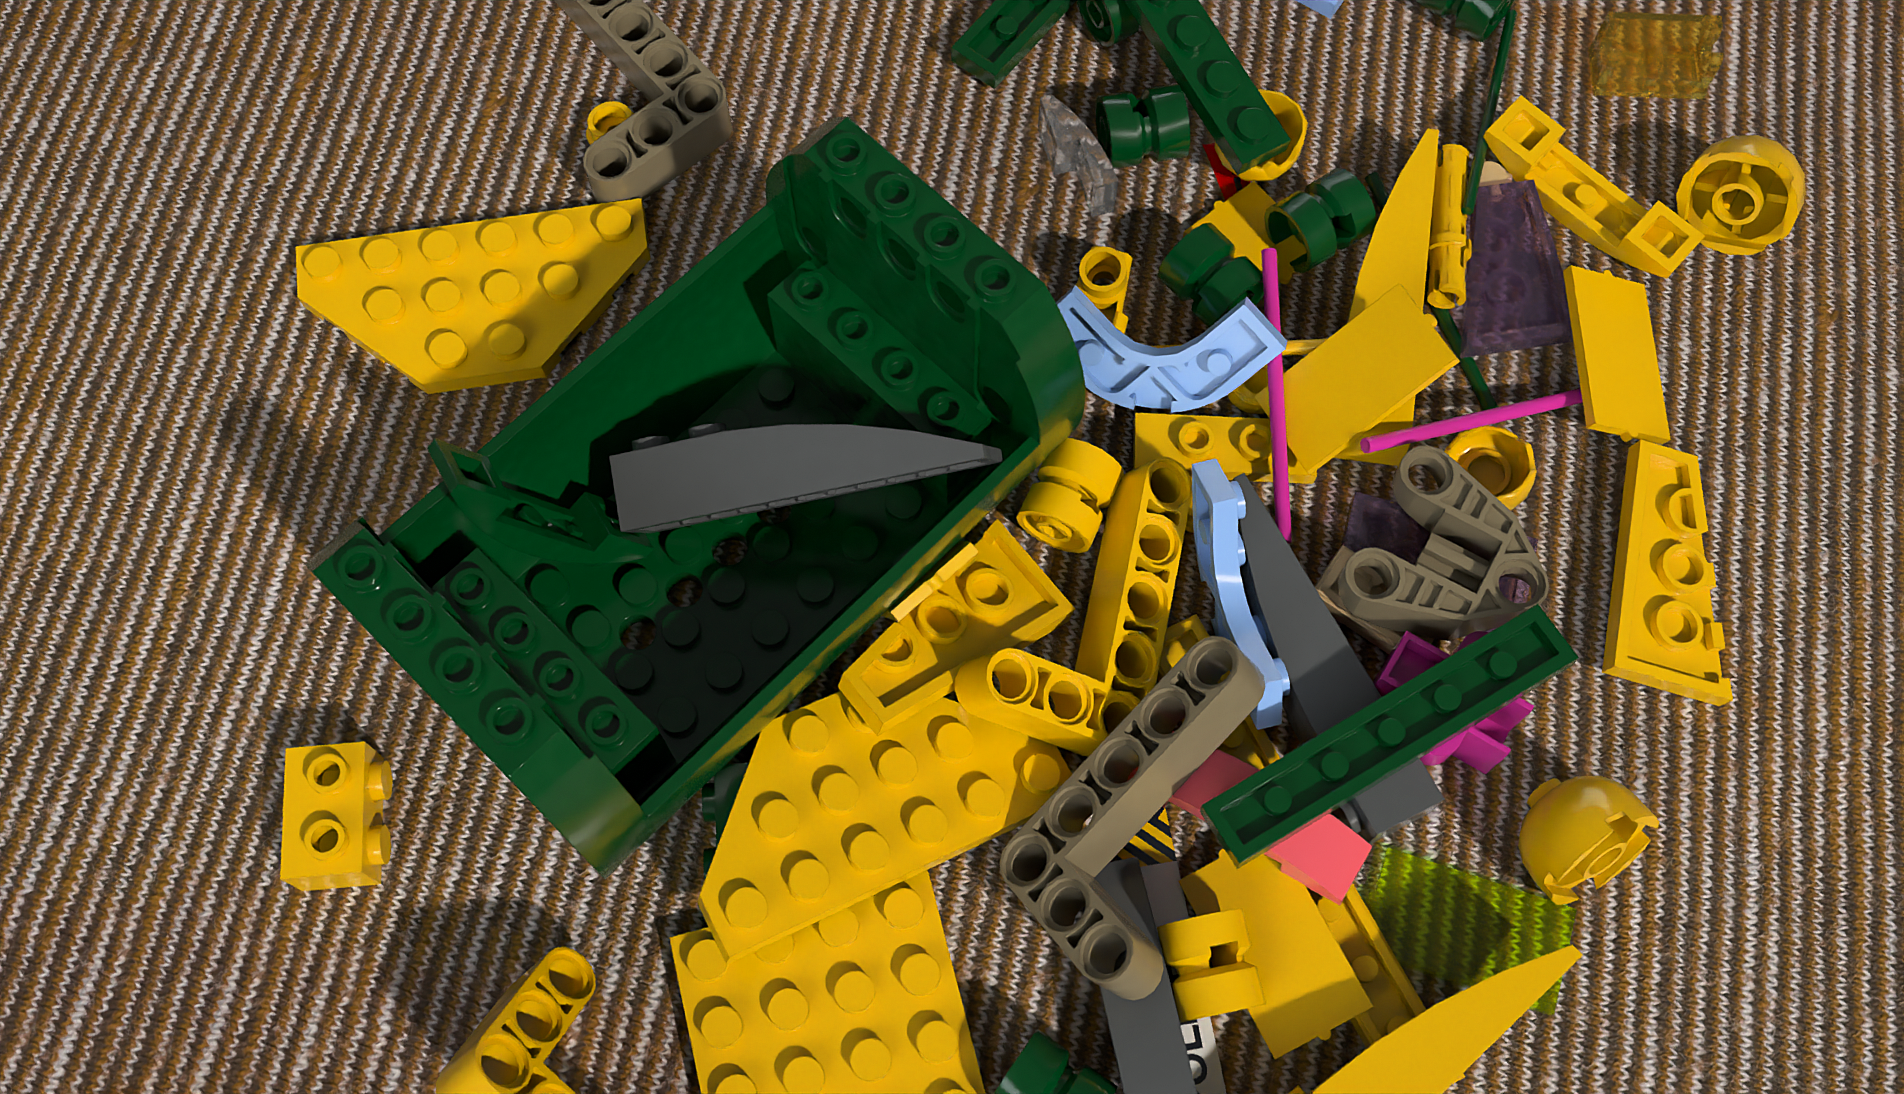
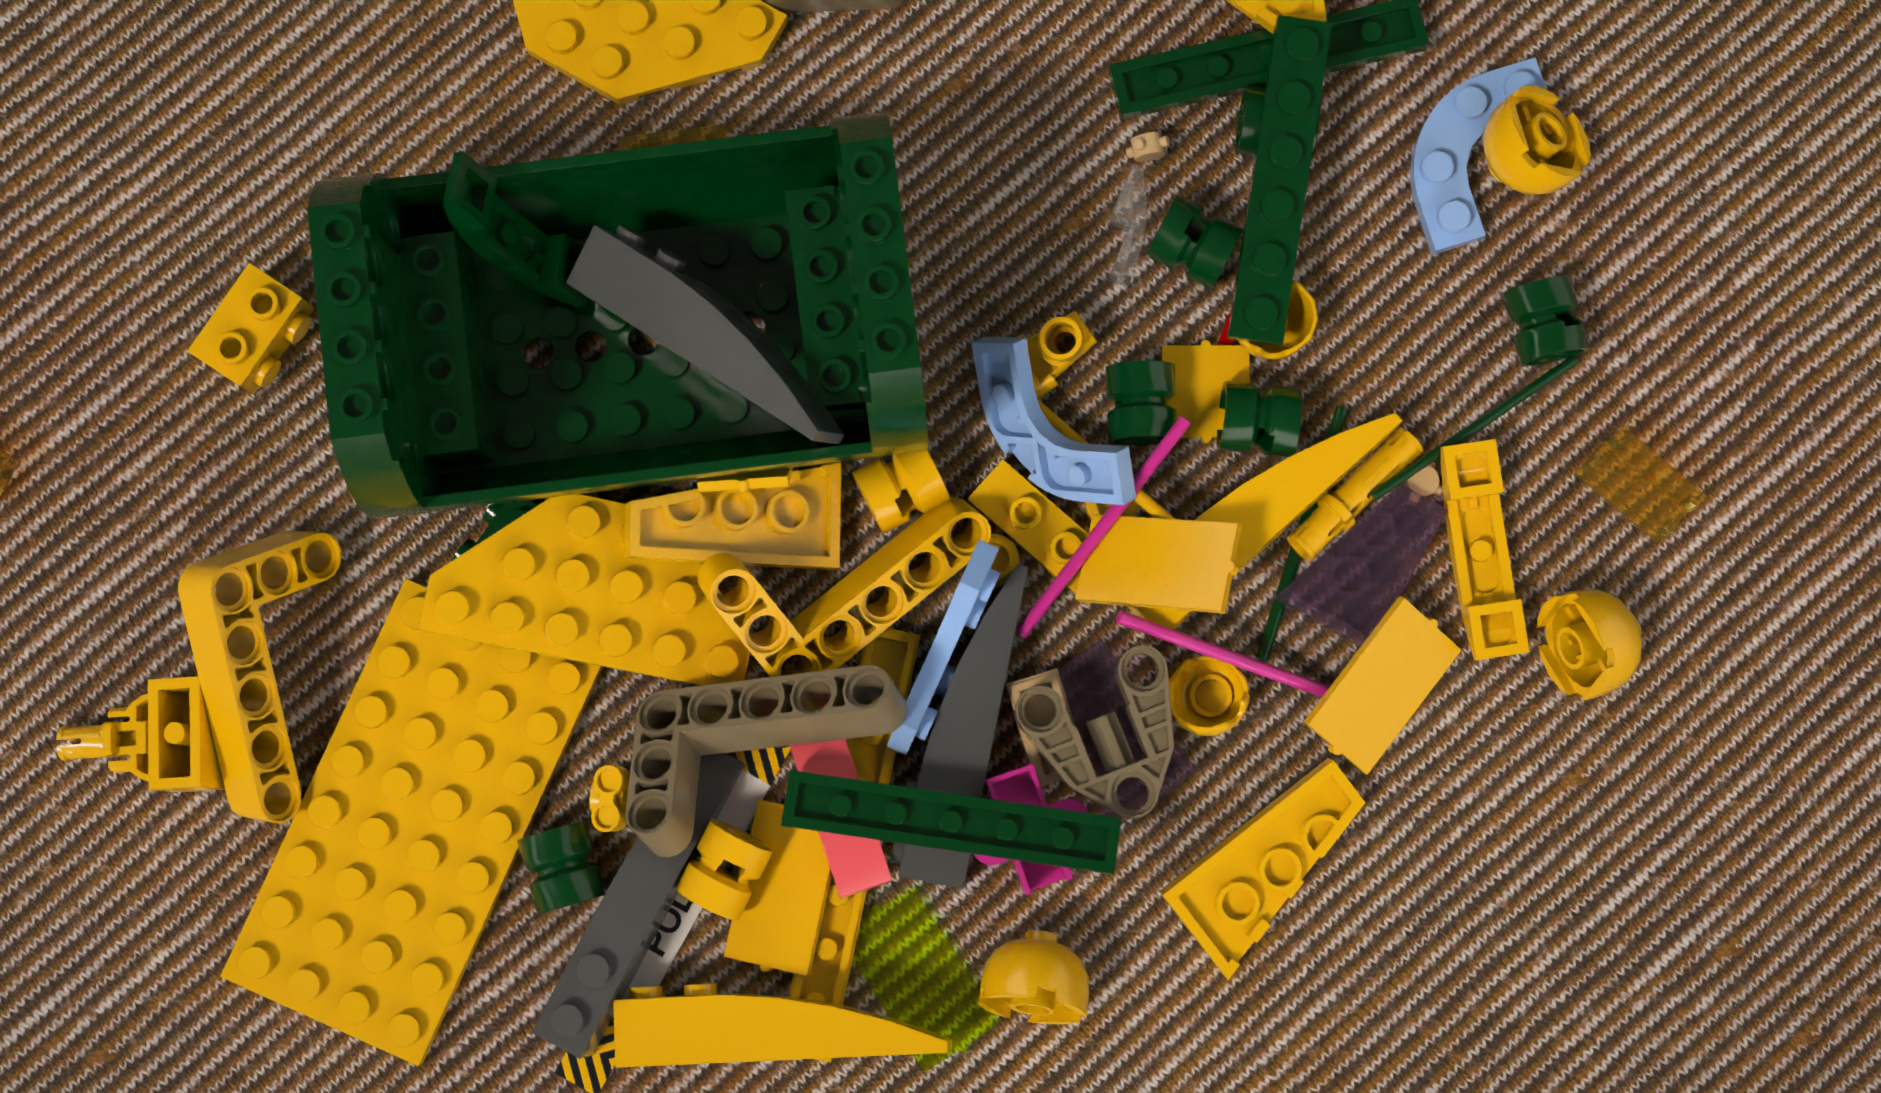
camera: 35 degrees right, 15 degrees up
none -> yellow plate [589,765,630,832]
none -> tan piece [1126,132,1170,162]

